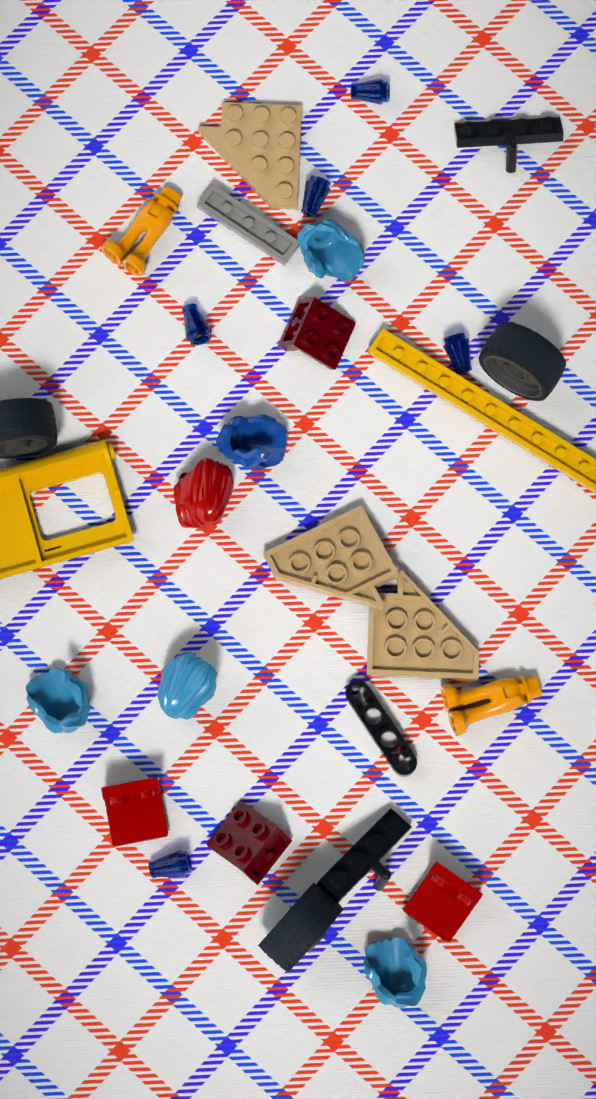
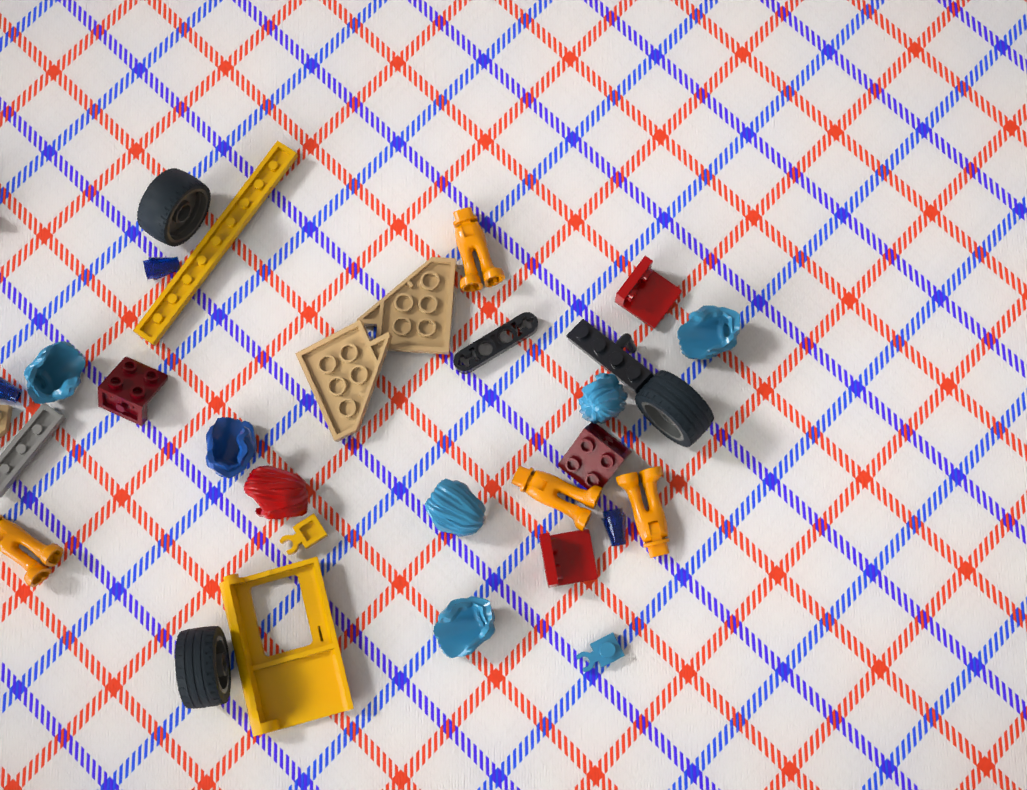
camera: 85 degrees left, 0 degrees up
clear blue cone [182,303,212,346] -> none
none -> yellow plate [279,513,328,555]
none -> light orange piece [511,465,603,531]
none -> dark azure plate [576,632,625,672]
none -> dark azure hair [578,373,628,424]
none -> light orange piece [615,466,670,558]

